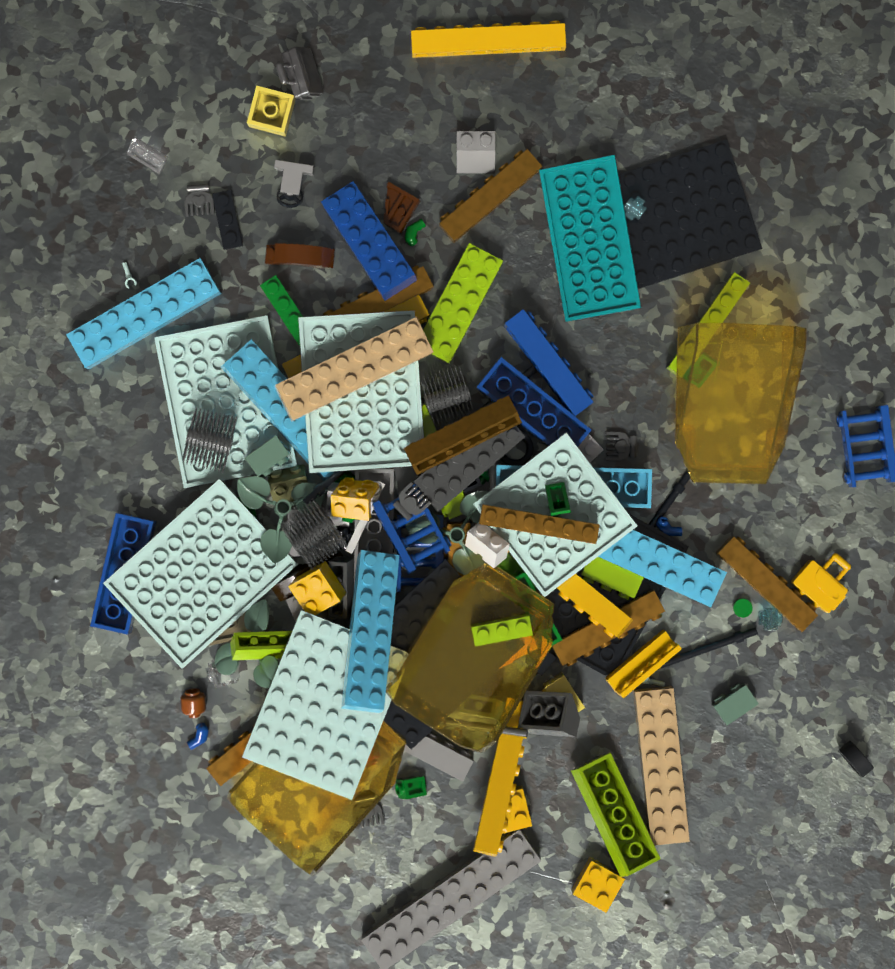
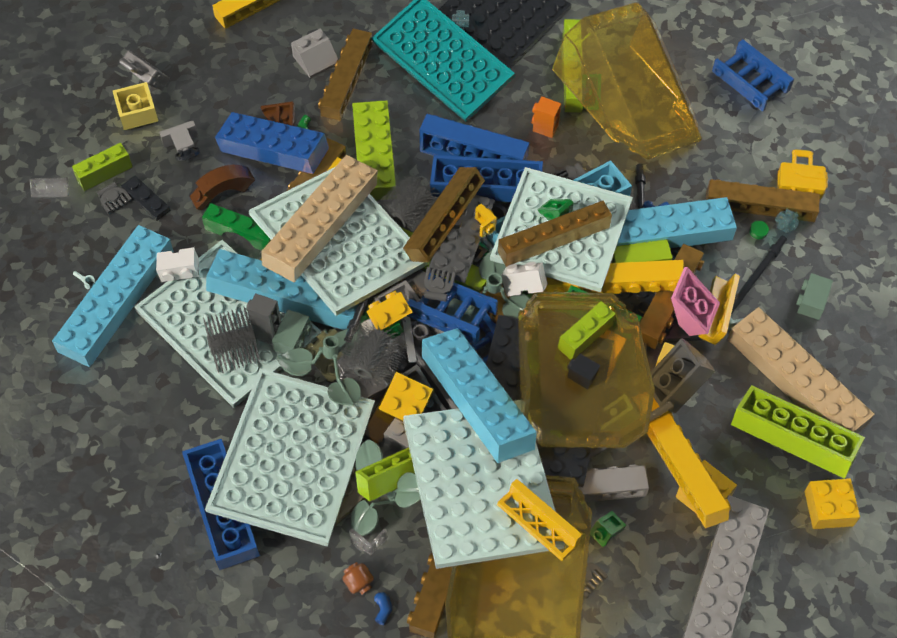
camera: 30 degrees left, 30 degrees down
none -> lime brick [72,142,133,191]
none -> white brick [156,247,199,282]
none -> dark grey brick [246,293,282,345]
none -> yellow bracket [475,204,497,238]
none -> yellow fence [497,479,582,561]
none -> orange brick [531,96,561,138]
none -> black brick [567,354,601,390]
none -> bright pink slope [671,267,720,336]

